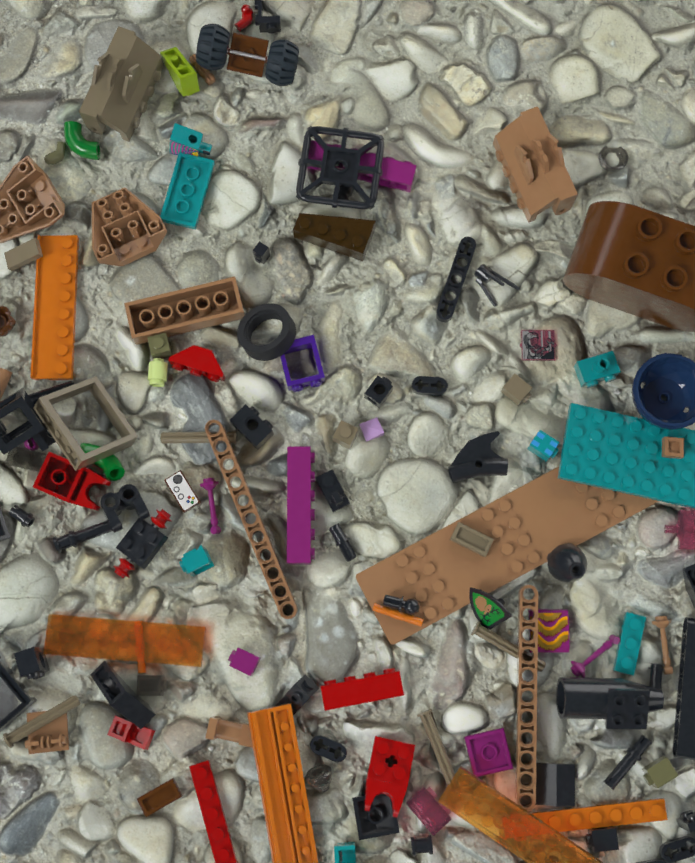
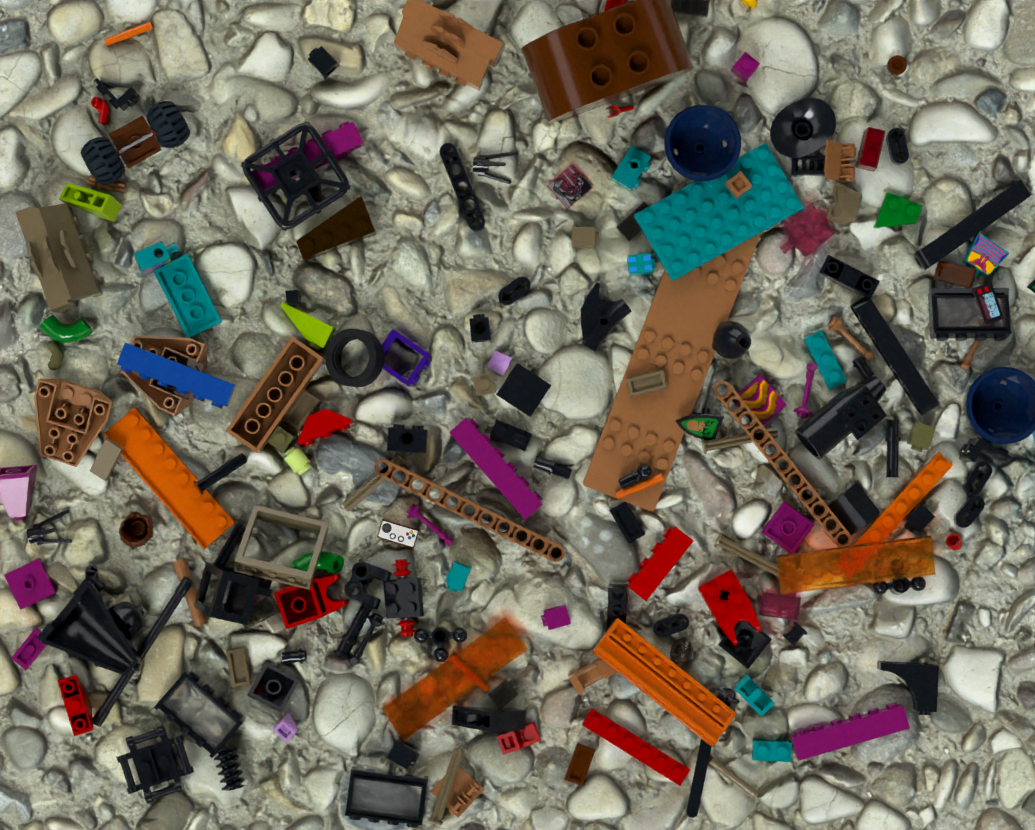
camera: 40 degrees left, 10 degrees up
none -> blue brick [117,343,236,409]
none -> black axle [193,453,247,495]
none -> lime slope [280,302,335,350]
none -> dark tan tile [283,389,321,431]
none -> black brick [308,46,339,79]
none -> black piece [350,613,385,665]
none -> black piece [414,626,468,662]
none -> black slope [496,363,551,417]
none -> red hand [606,105,634,118]
none -> black tile [609,502,645,544]
none -> clear smoke tile [616,202,649,241]
none -> black plate [717,688,739,707]

